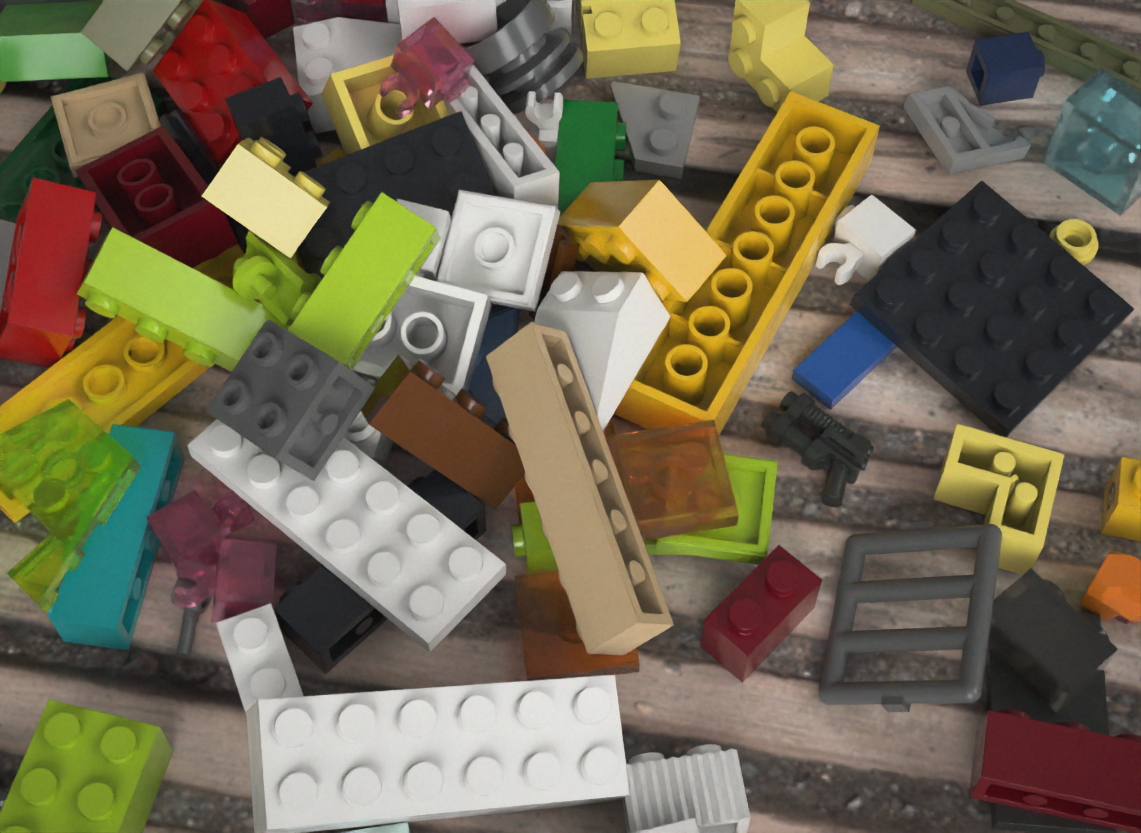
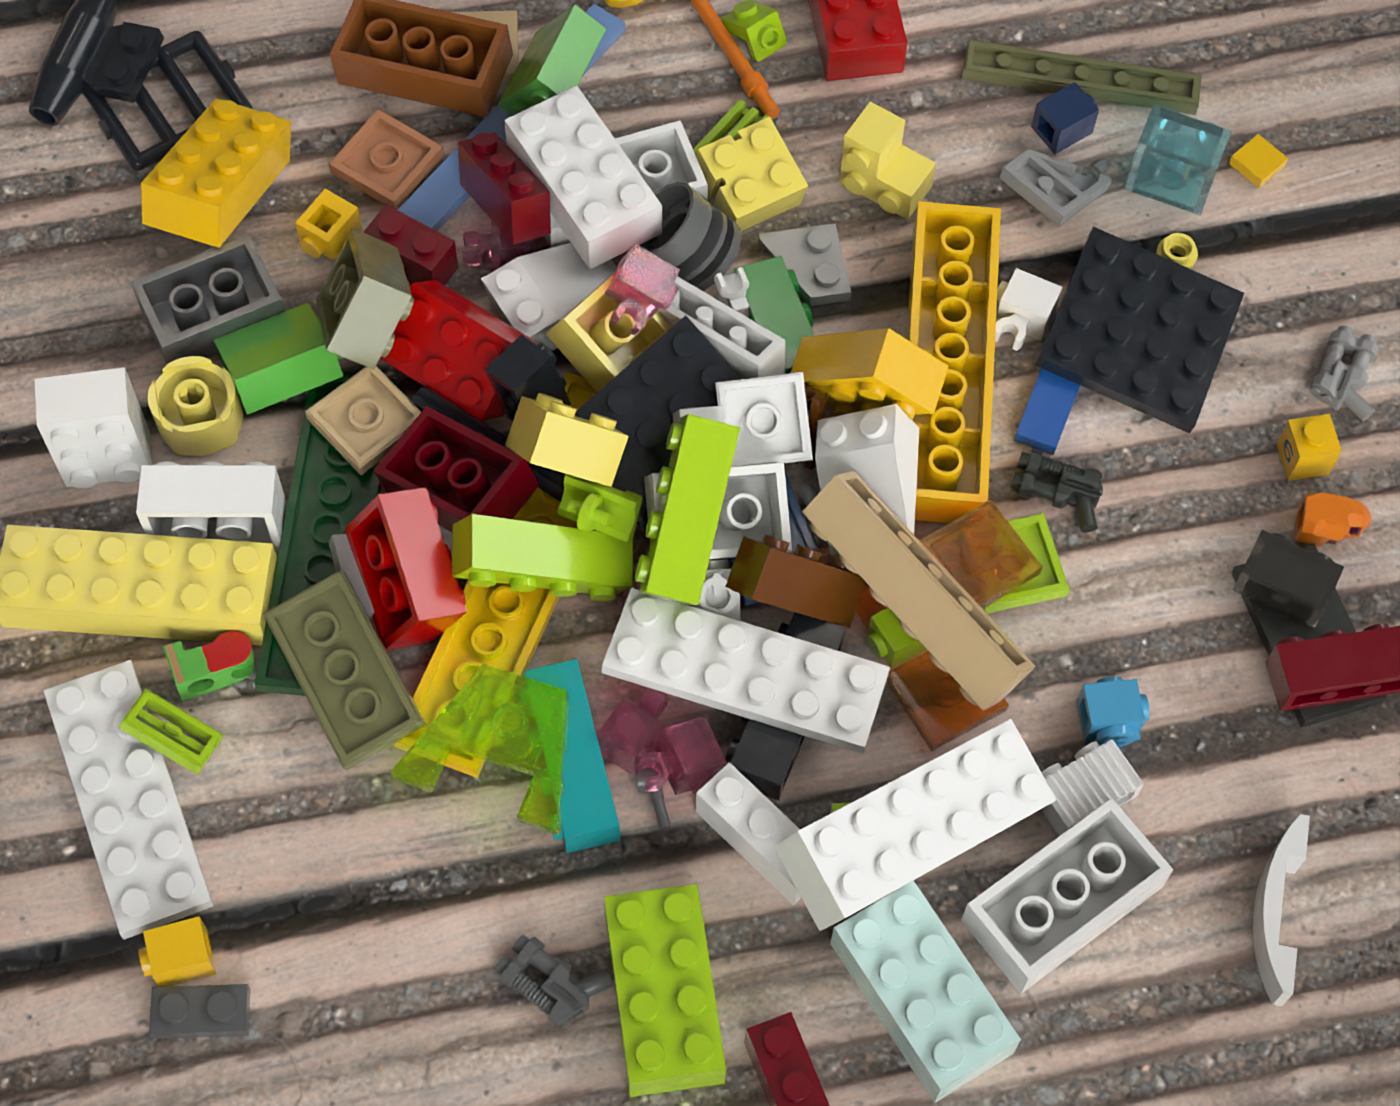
camera: 25 degrees left, 5 degrees up
dark grey bracket [208,320,376,481] -> none
dark red brick [700,545,822,683] -> none
dark grey bar [818,521,1002,712] -> none
light yellow brick [933,424,1065,577] -> none
none -> dark azure brick [1076,676,1149,747]

